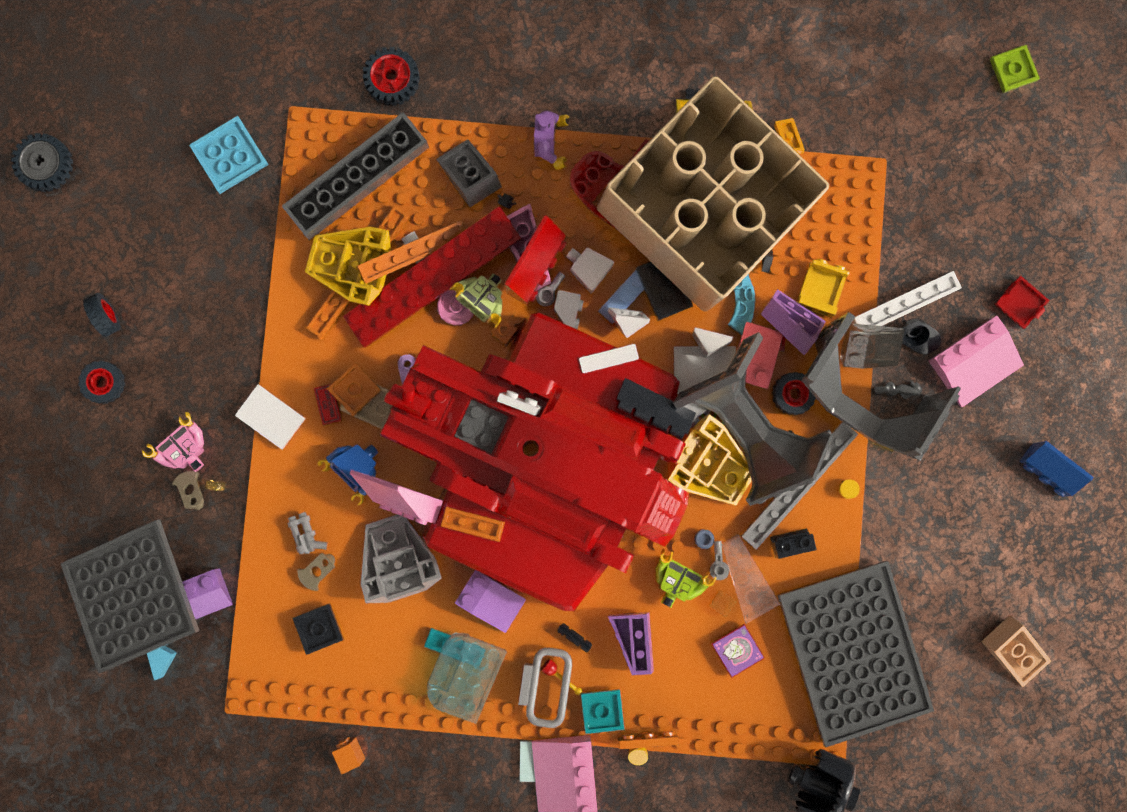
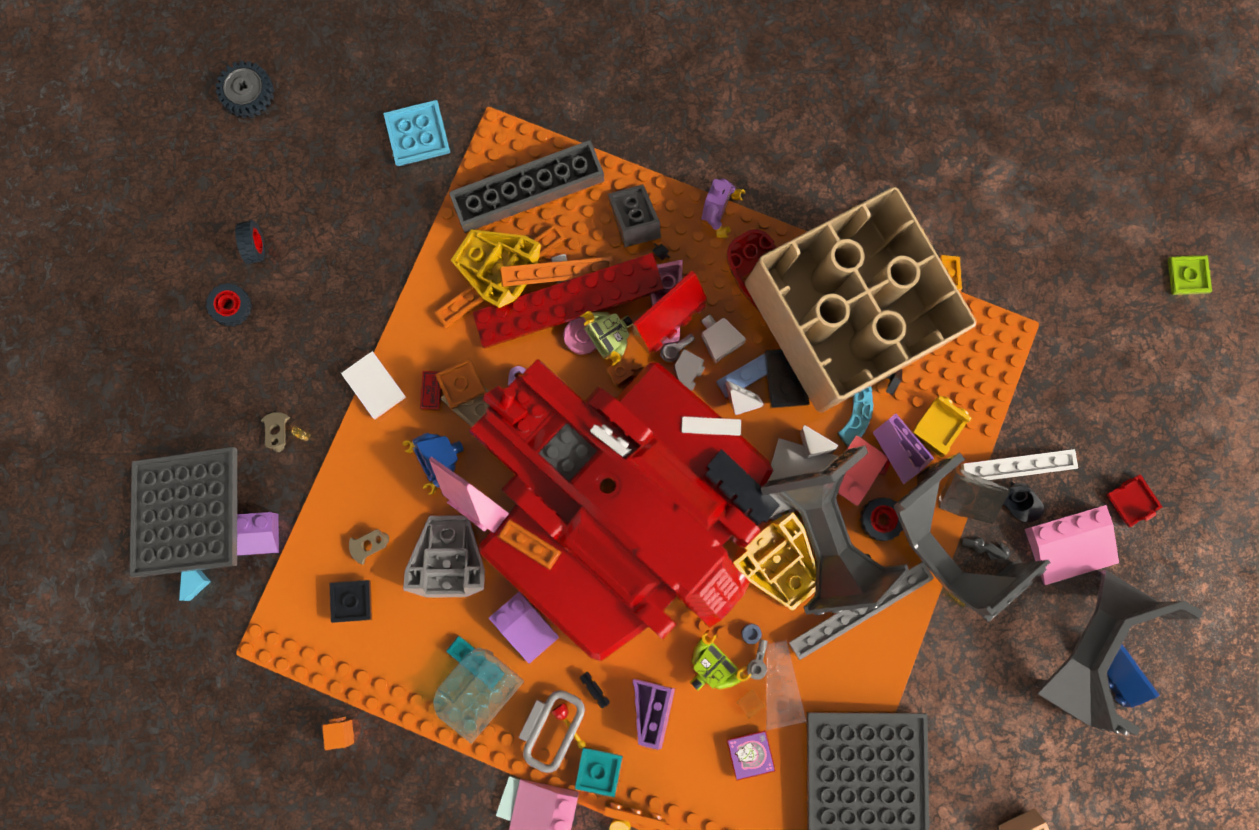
camera: 25 degrees right, 5 degrees down
bright pink torso [142,412,204,472] -> none
light grey piece [287,512,327,554] -> none
wheel [363,47,420,106] -> none
black window [770,528,817,559] -> none
yellow tile [839,479,860,499] -> none
none -> dark grey panel [1035,570,1203,736]

